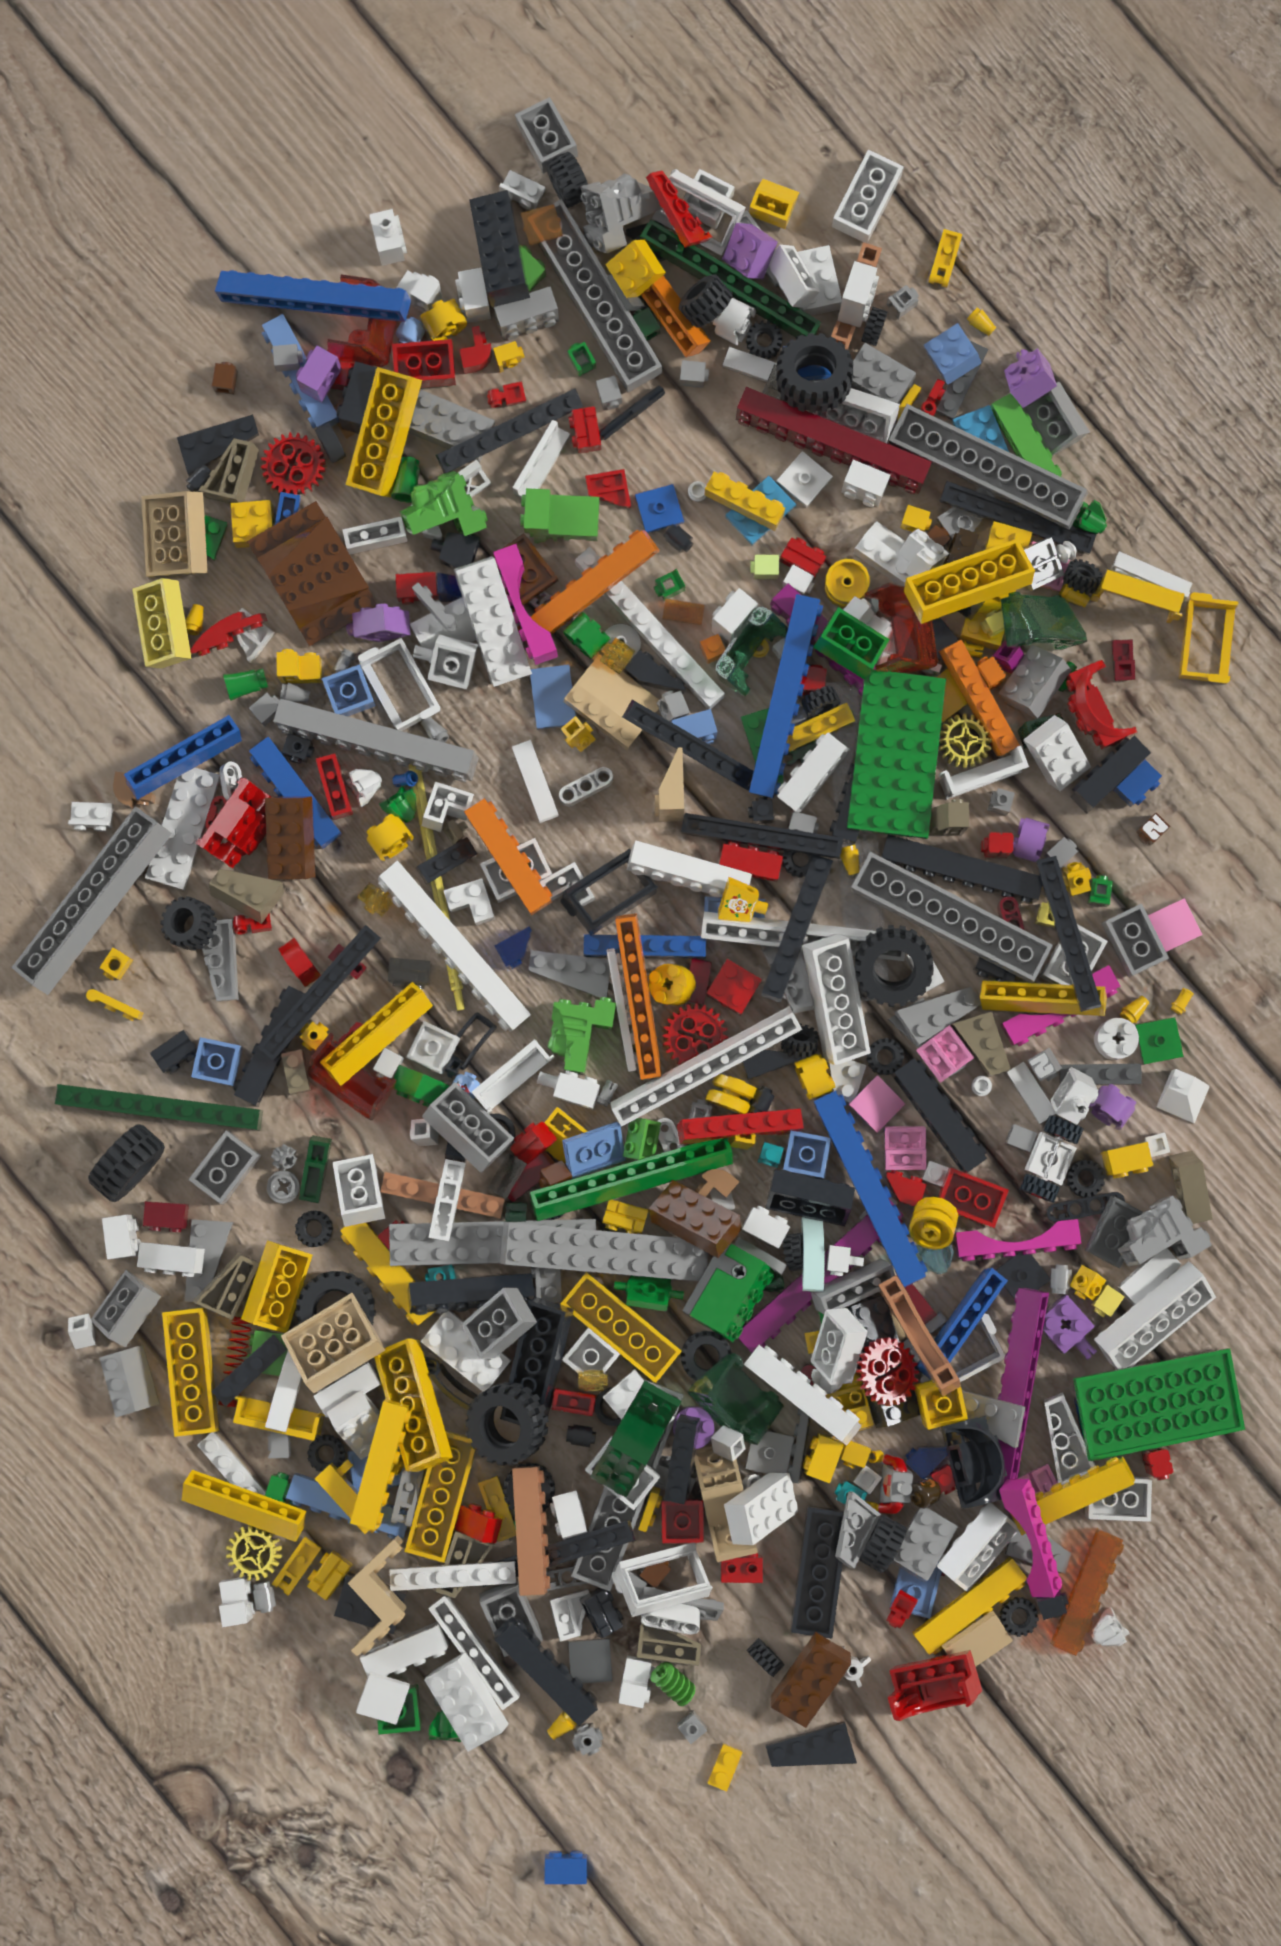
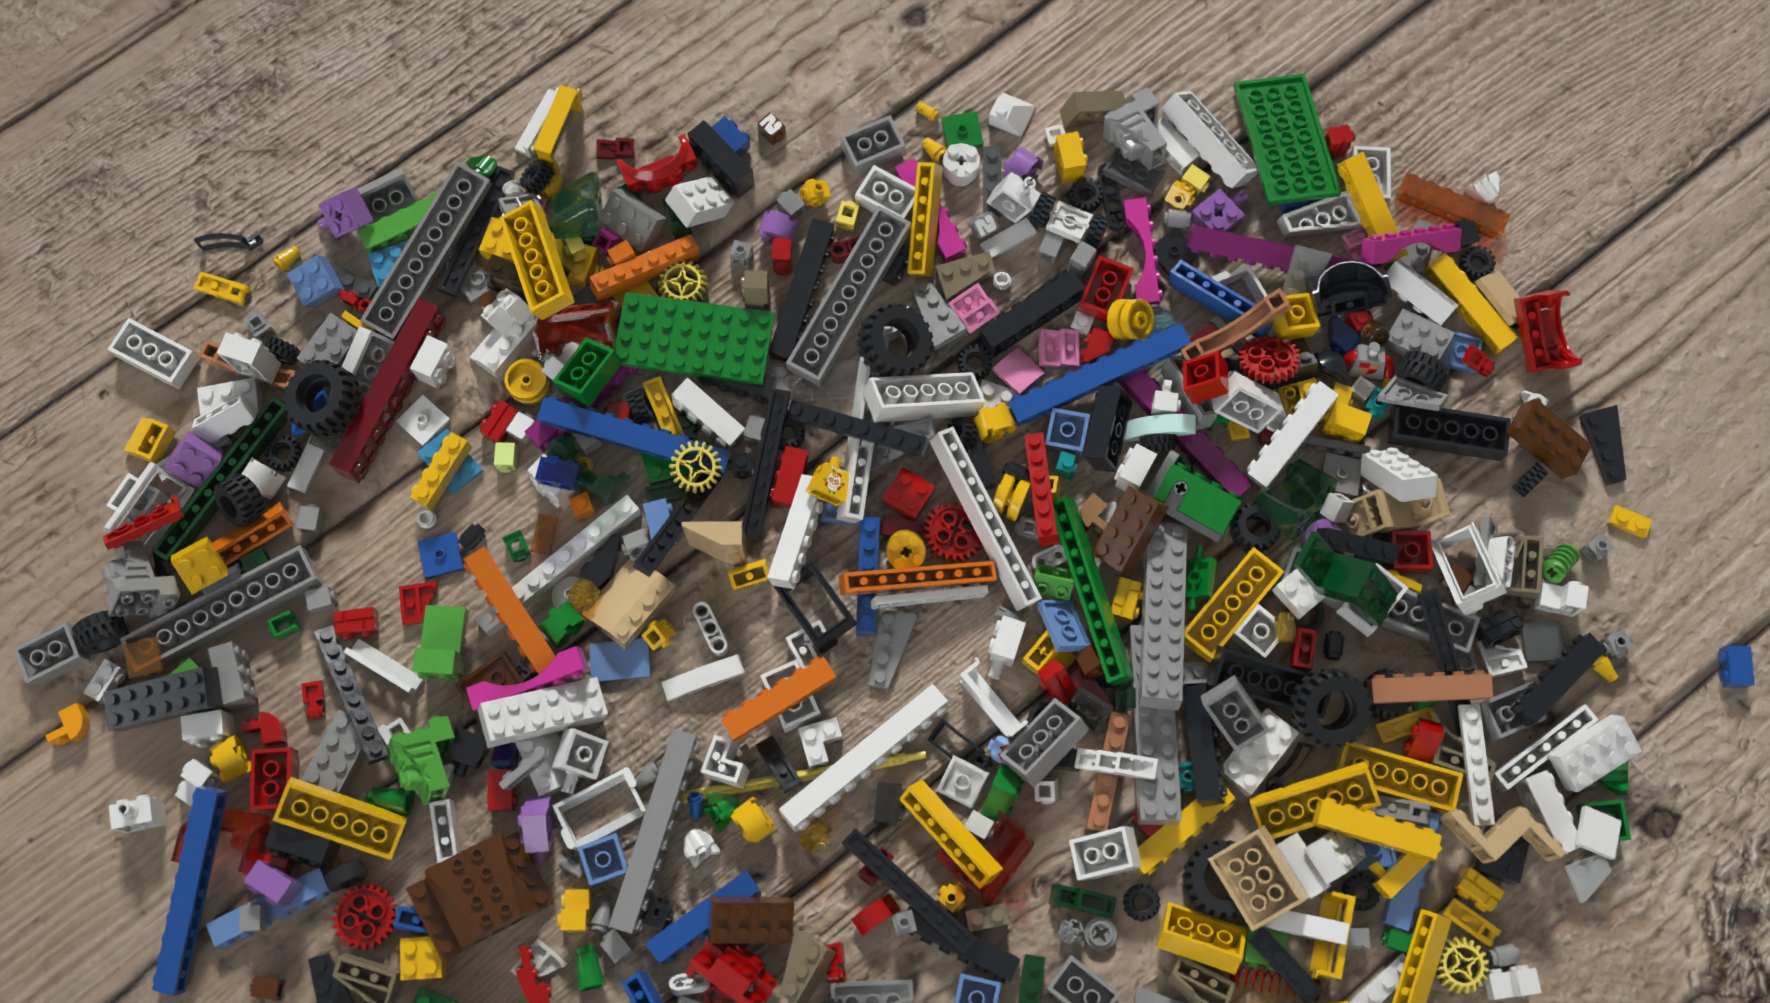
camera: 90 degrees left, 10 degrees down
red brick [316,753,354,820] -> none
light blue head [396,317,425,343] -> none
yellow brick [493,341,525,373] -> none
clear blue slope [494,926,532,969] -> none
bright green brick [548,997,616,1075] -> none
white brick [550,1491,588,1540] -> none
black axle [599,385,665,440] -> none
red brick [721,1553,763,1583] -> none
yellow cone [840,844,860,875] -> none
yellow brick [900,505,932,532] -> none
white piece [938,746,1029,800] -> none
black plate [1036,856,1101,1012] -> none
green window [1087,875,1113,907] -> none
bright pink slope [1148,898,1202,952] -> none
yellow piece [1179,592,1238,684] -> none
none -> light orange brick [45,703,90,746]
none -> black sword [193,232,263,251]
none -> clear blue brick [535,455,582,492]
none -> dark green plate [645,480,686,503]
none -> light yellow gear [669,441,722,493]
none -> yellow brick [728,559,770,591]
none -> light grey window [892,910,917,937]
none -> light grey brick [1067,241,1097,281]
none -> red brick [1183,351,1229,404]
none -> black hat [1313,348,1350,385]
none -> white wing [1564,854,1612,903]

